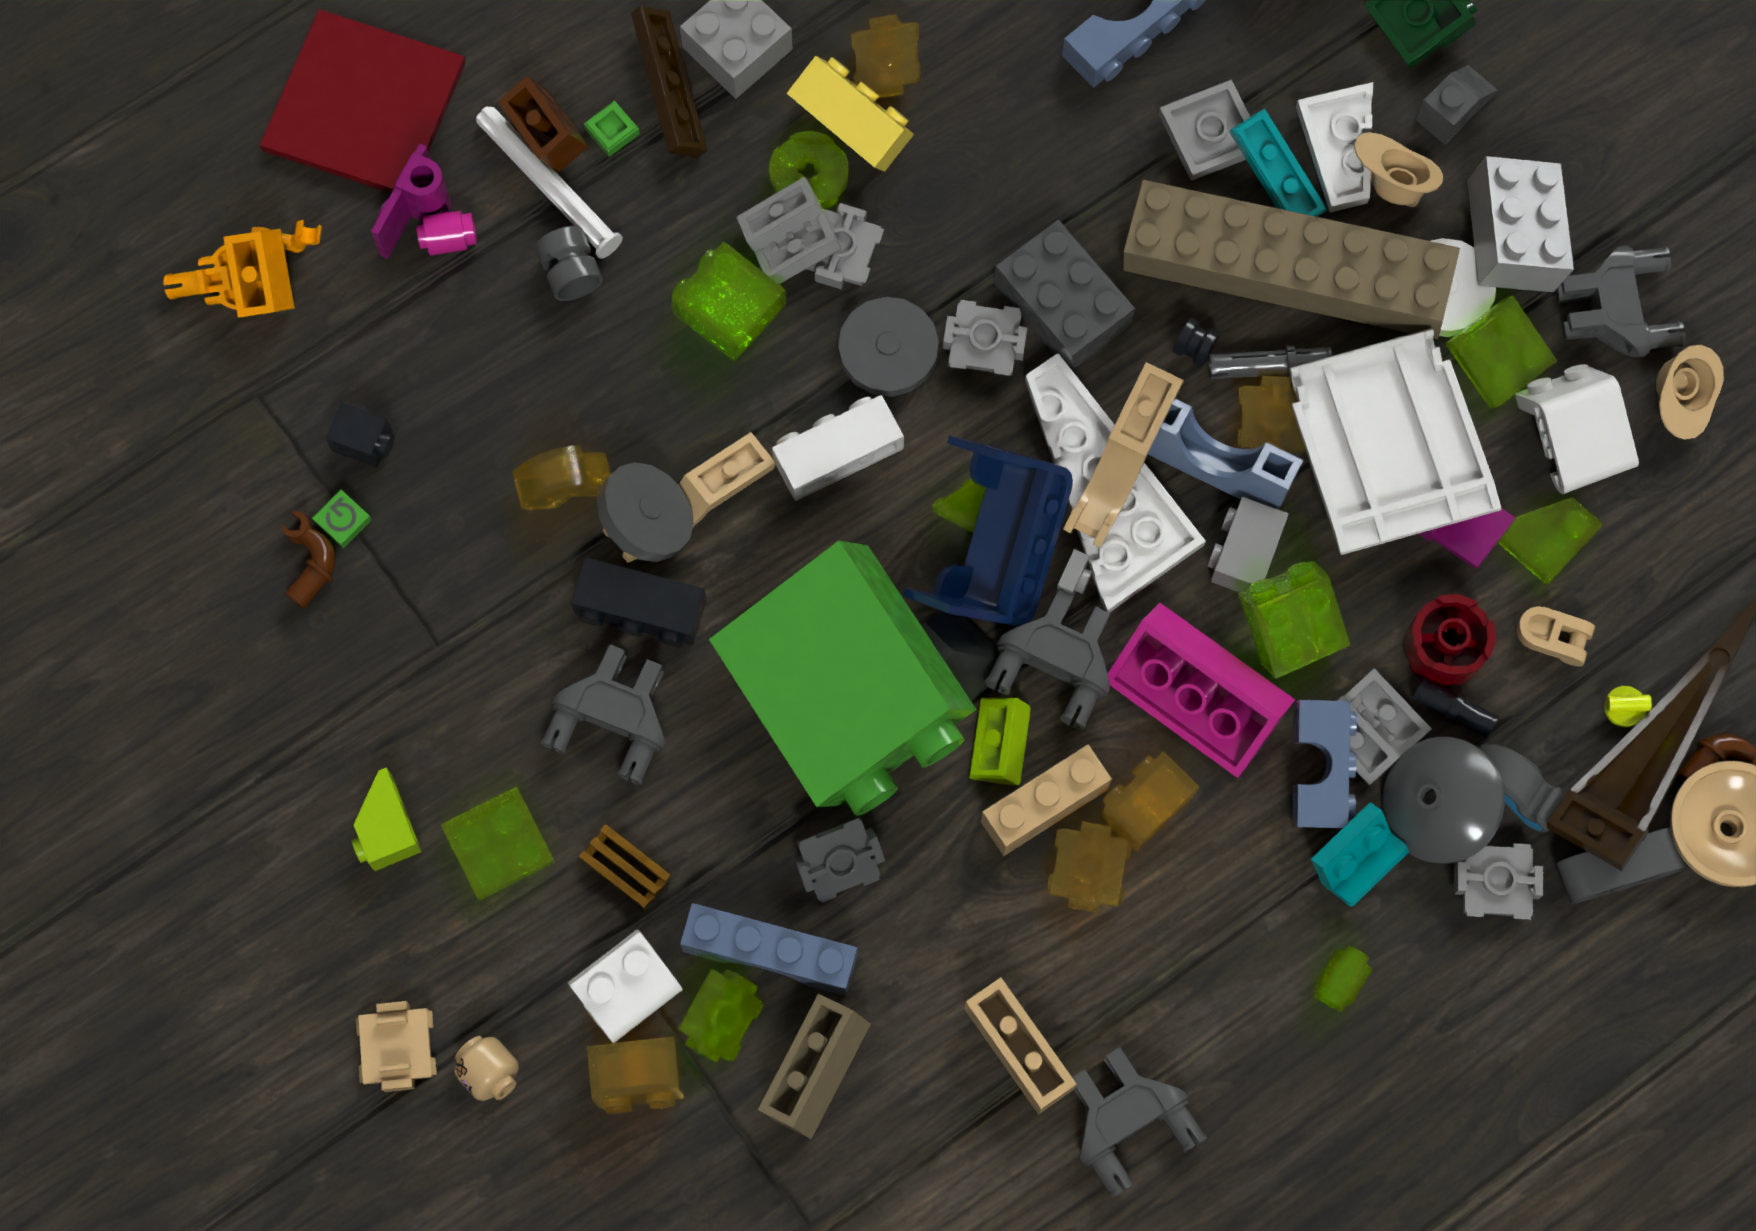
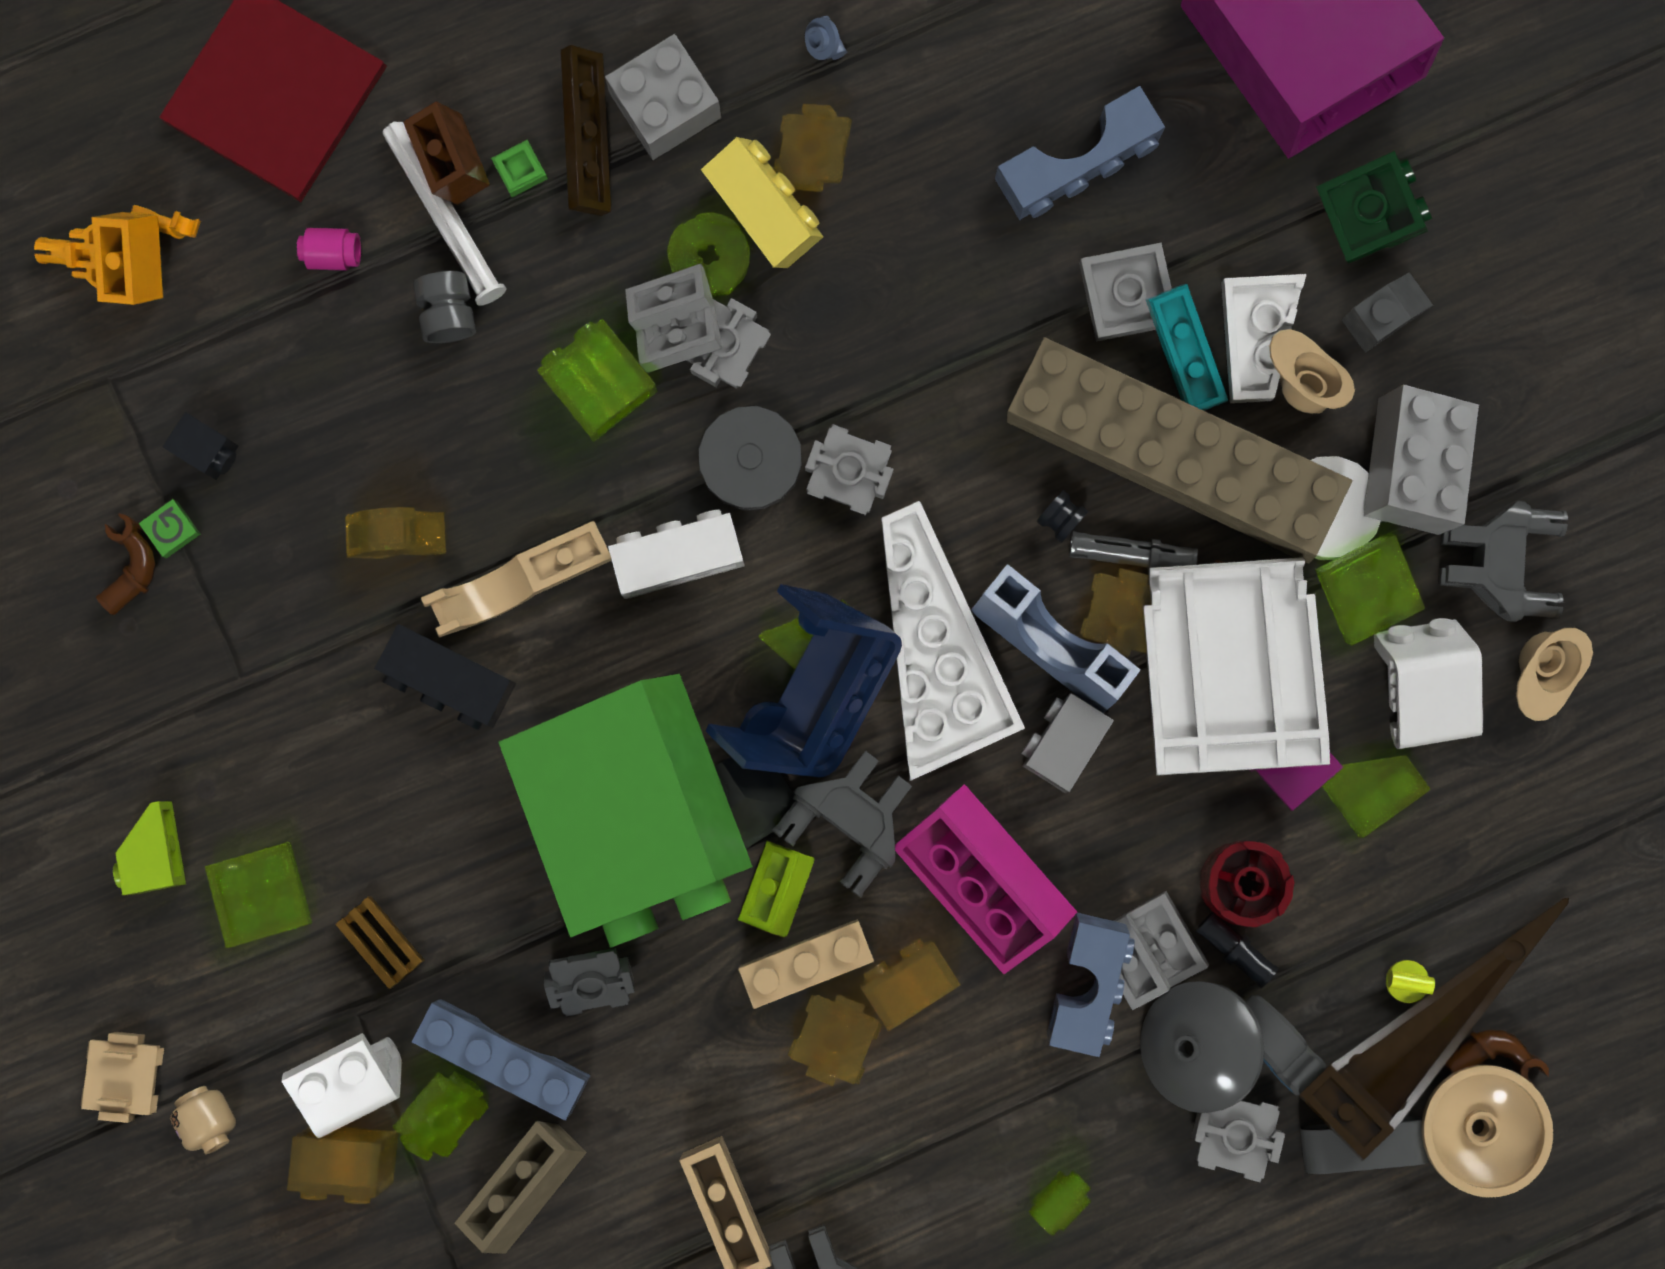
camera: 10 degrees right, 10 degrees up
magenta piece [371,143,452,259] -> none
dark grey connector [540,644,666,785] -> none
dark grey wheel [596,462,694,562] -> none
dark grey brick [994,220,1135,370] -> none
light grey plate [1055,549,1092,596] -> none
tan piece [1063,362,1184,548] -> none
clear neon green brick [1238,561,1351,679] -> none
teal bracket [1311,802,1409,907] -> none
tan plate [1516,606,1595,666] -> none

